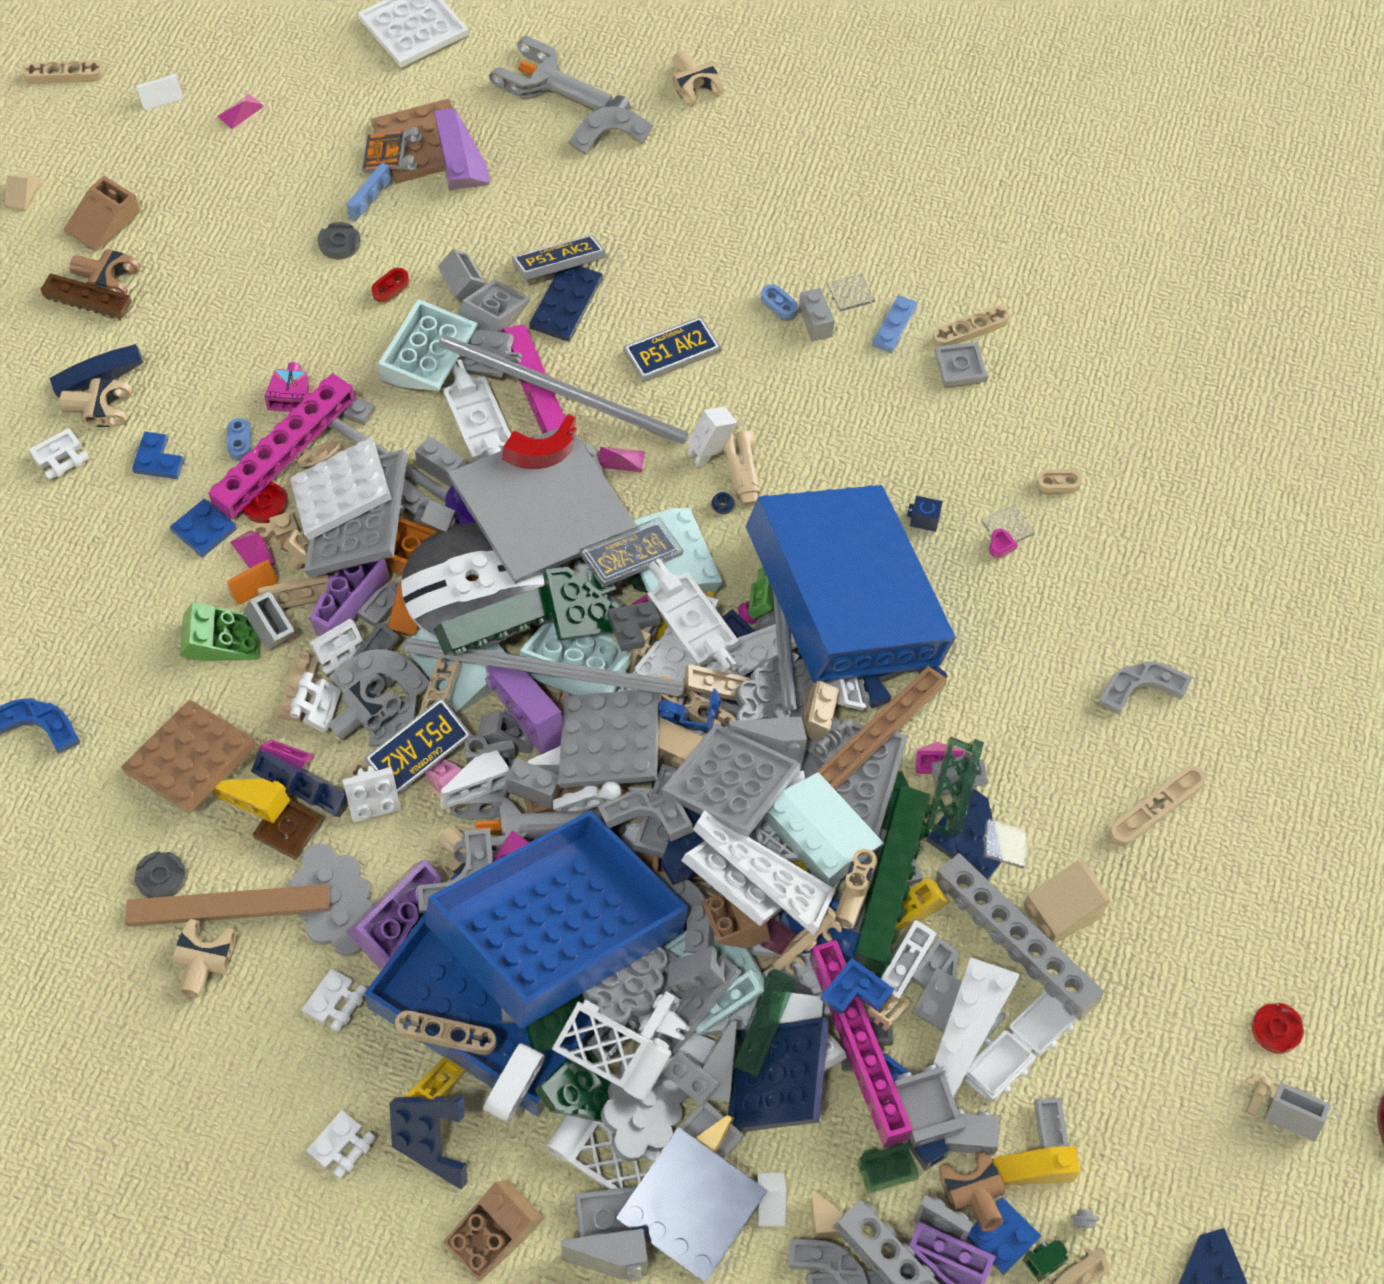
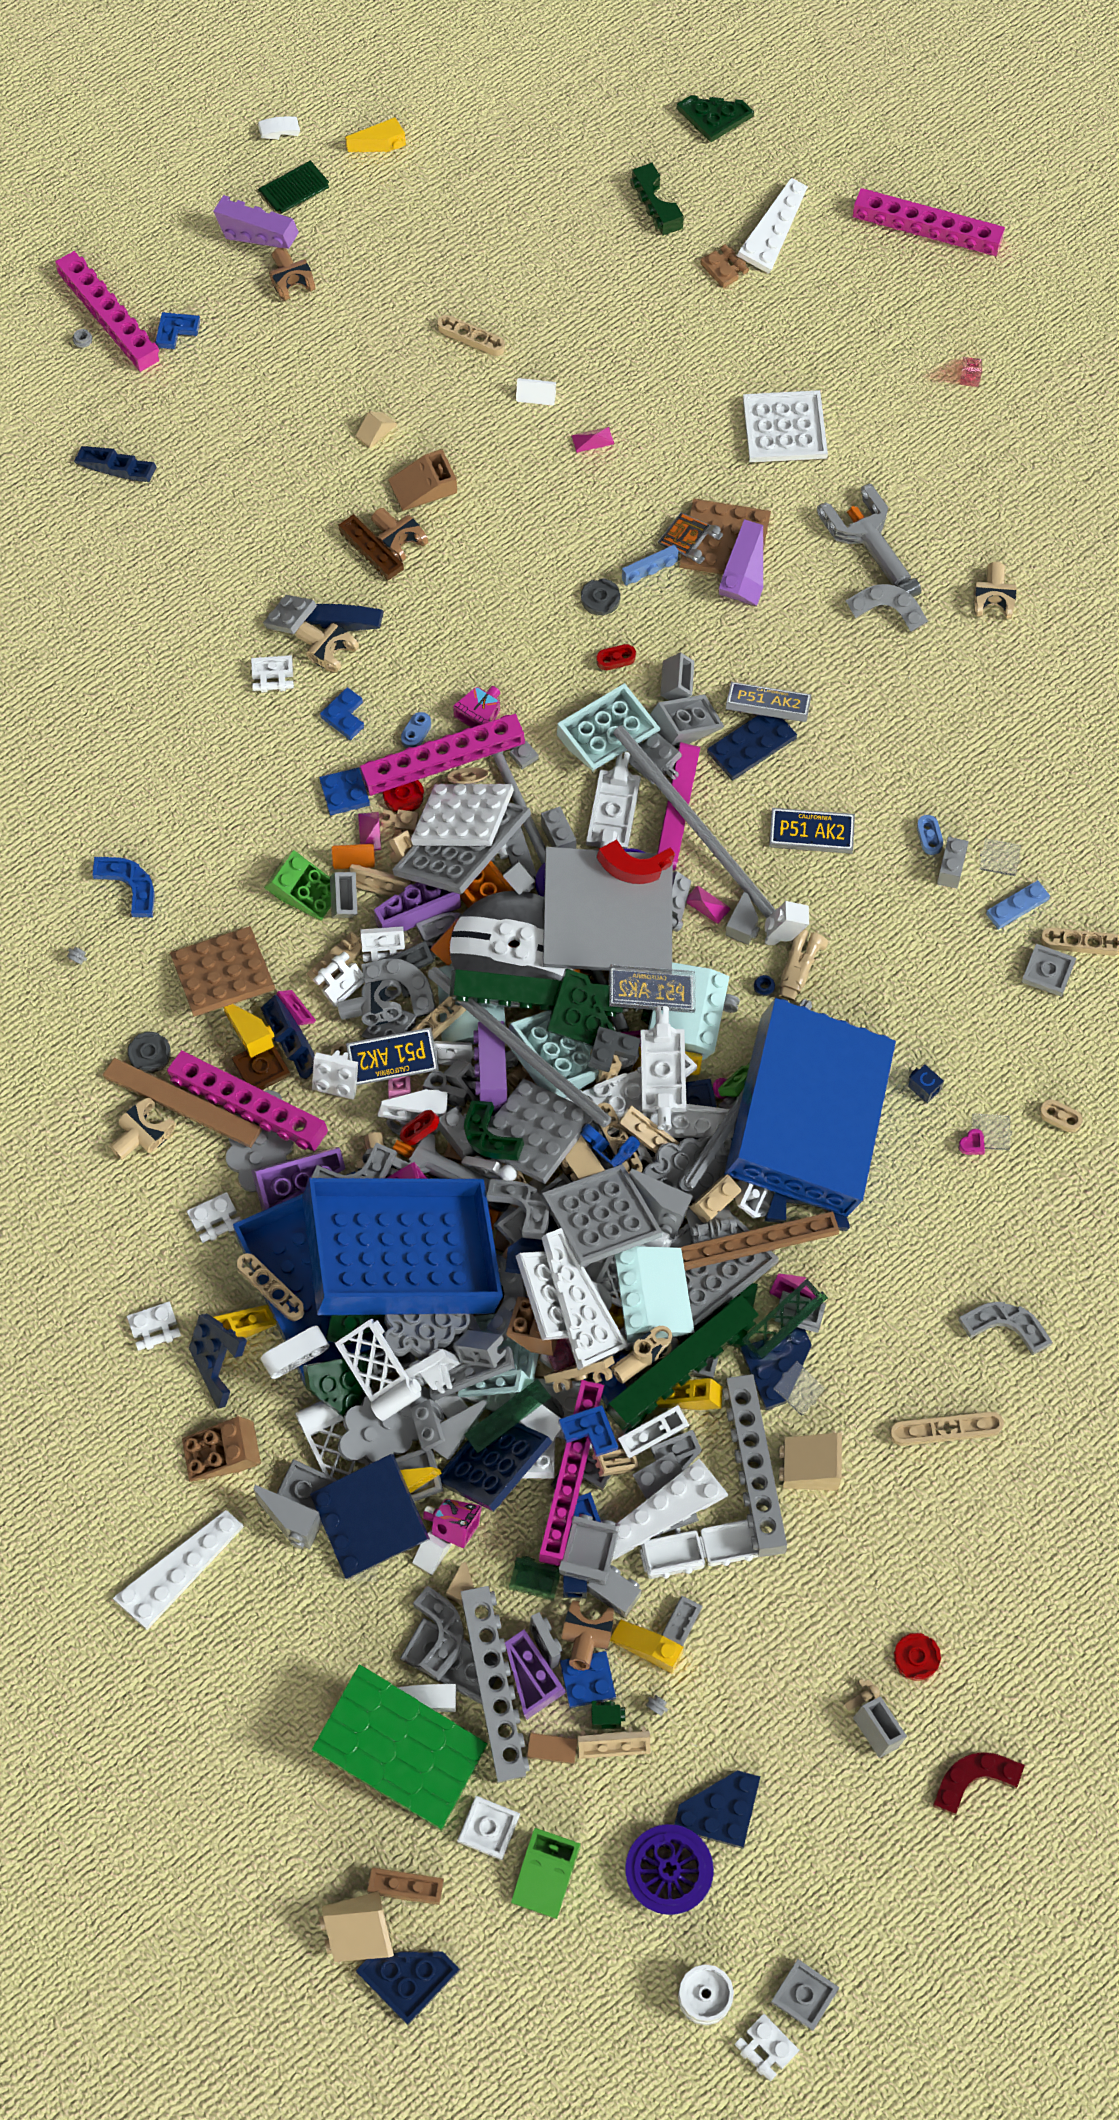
camera: 35 degrees right, 5 degrees up
none -> light grey plate [67,946,88,965]
none -> dark pink brick [167,1050,328,1152]
none -> light grey plate [263,595,317,634]
none -> red plate [400,1110,440,1146]
none -> dark pink torso [423,1499,482,1548]
none -> white plate [434,1041,478,1065]
none -> dark green plate [464,1101,524,1161]
none -> light grey bush [723,994,740,1013]
none -> light grey slope [726,892,760,945]

